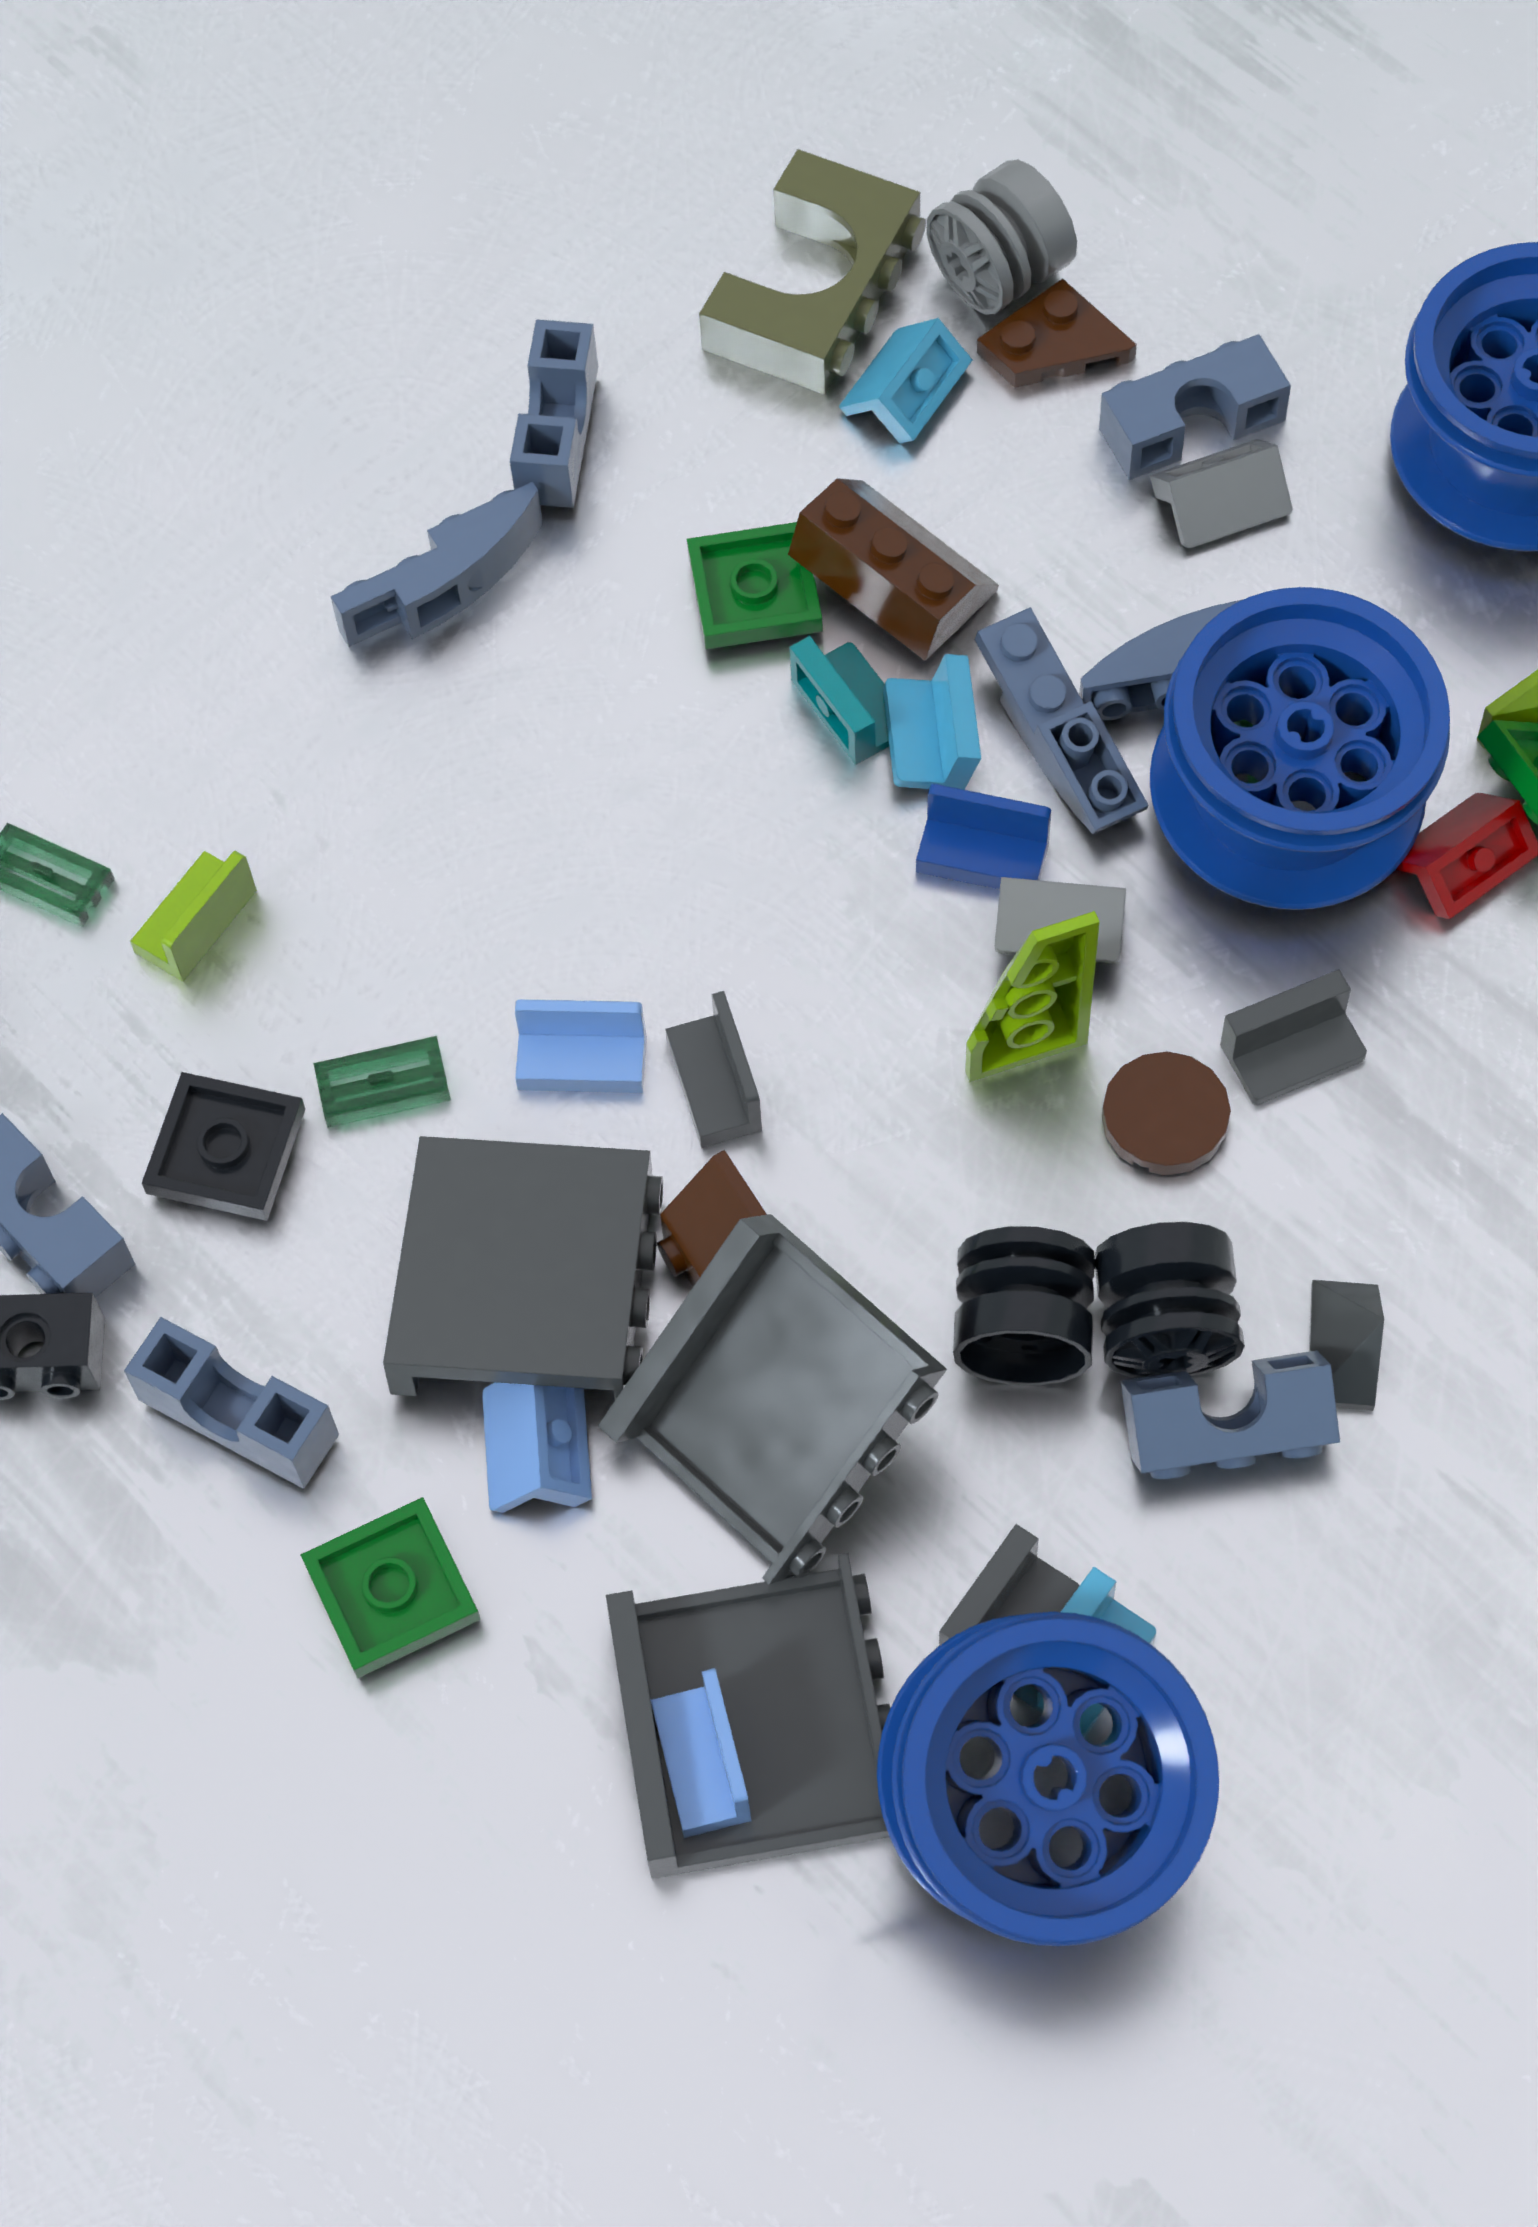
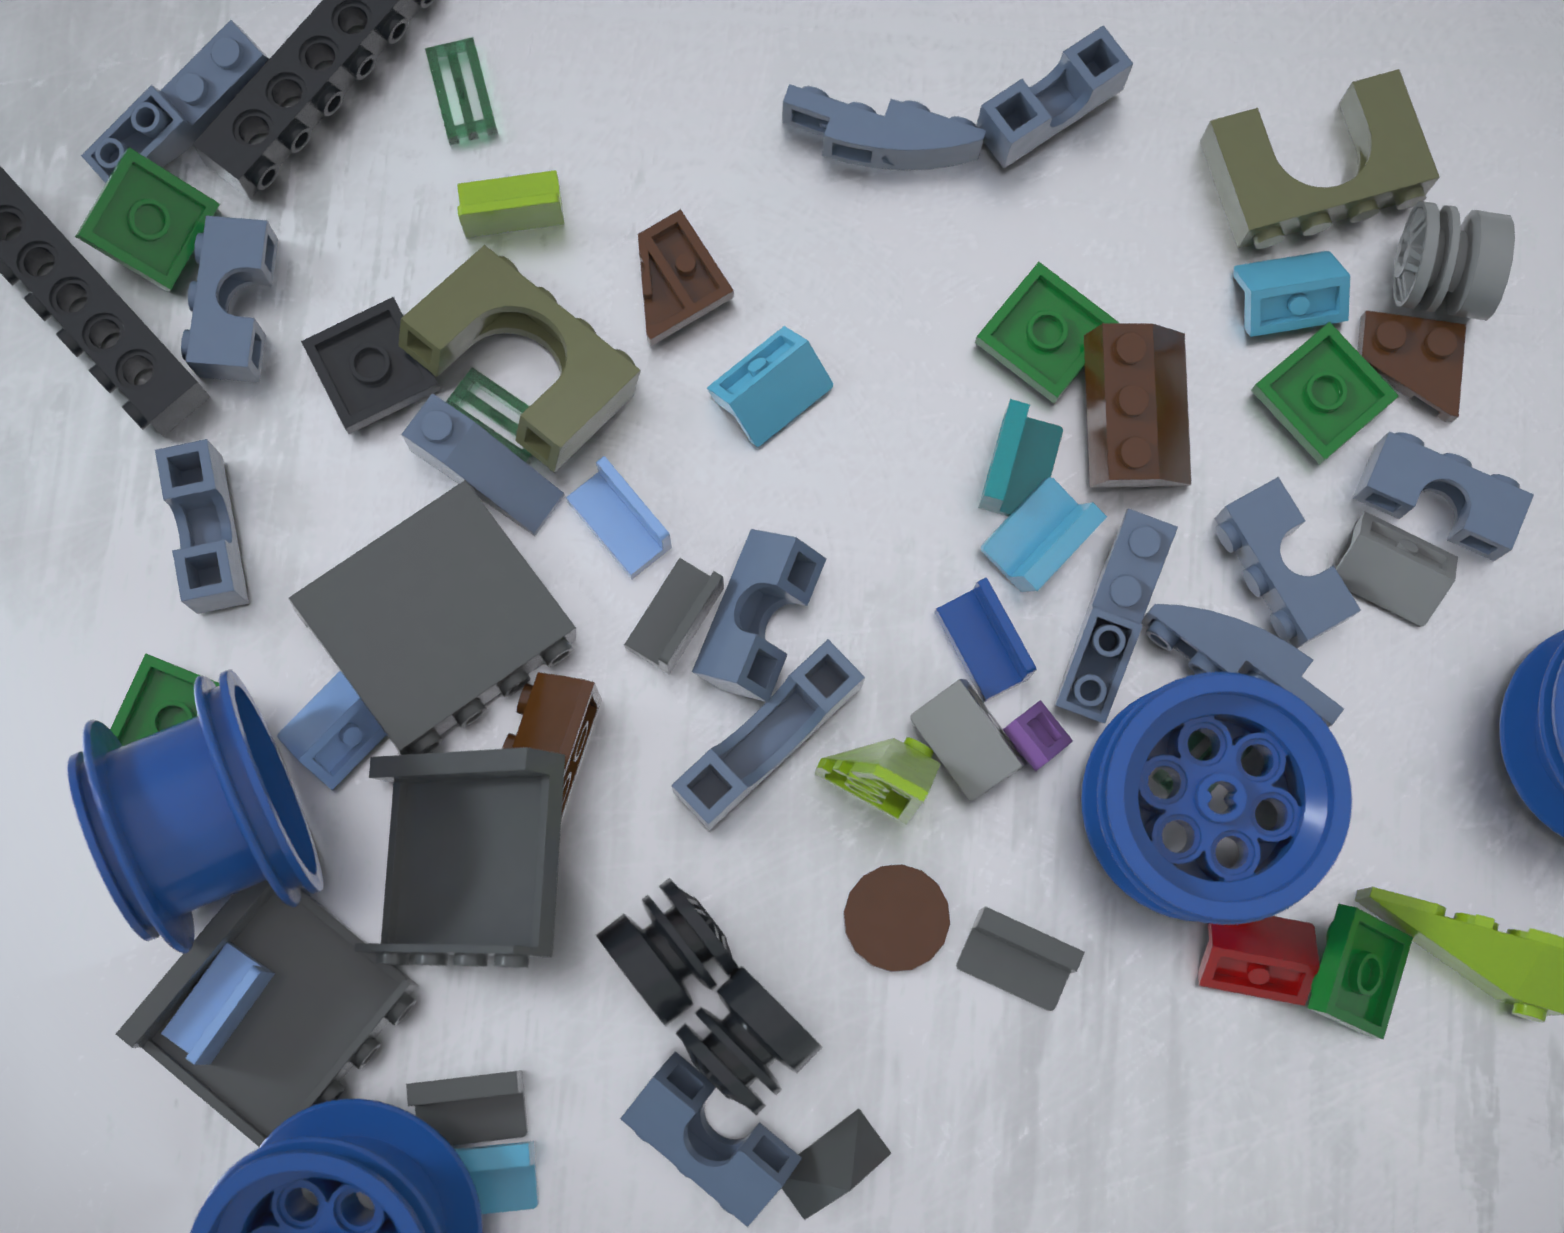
camera: 40 degrees right, 15 degrees up
none -> blue wheel [67,669,323,954]
none -> olive arch [398,245,641,473]
none -> sand blue slope [401,393,565,536]
none -> reddish brown wing [638,209,734,346]
none -> sand blue arch [671,639,865,831]
none -> sand blue arch [692,529,827,702]
none -> medium azure panel [707,326,833,447]
none -> medium lavender plate [1002,700,1073,771]
none -> sand blue arch [1214,477,1361,648]
none -> green plate [1251,322,1399,465]

